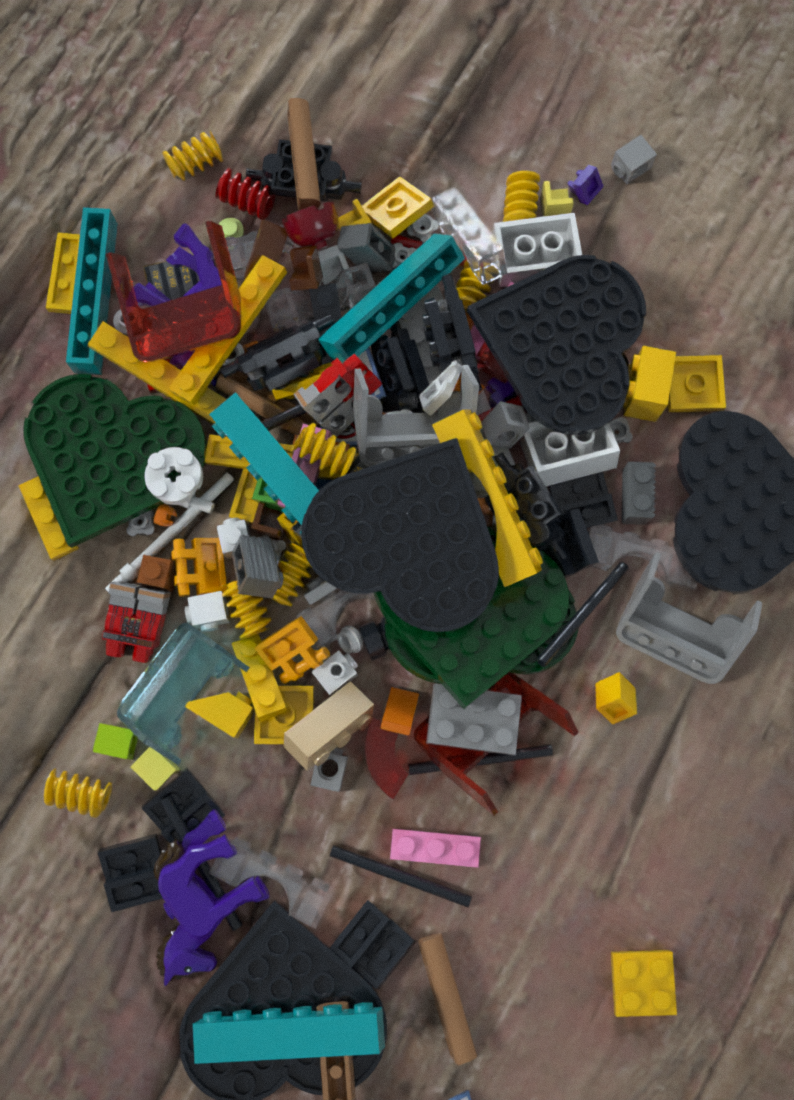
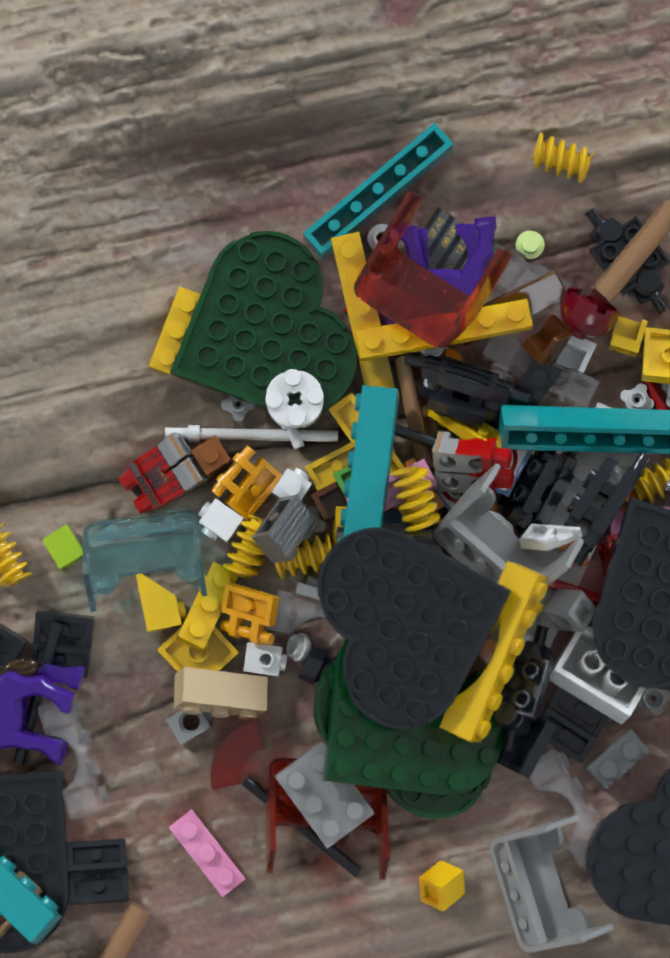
camera: 50 degrees right, 5 degrees up
yellow plate [46,233,80,314] -> none
light yellow panel [131,745,181,790] -> none
orange hinge [154,504,177,527] -> none
red piece [215,168,275,220] -> none
black piece [329,845,472,908] -> none
dark grey brick [337,223,395,274] -> none
orange tile [381,687,419,735] -> none
dark purple tile [486,376,516,408] -> none
black piece [536,562,629,667] -> none

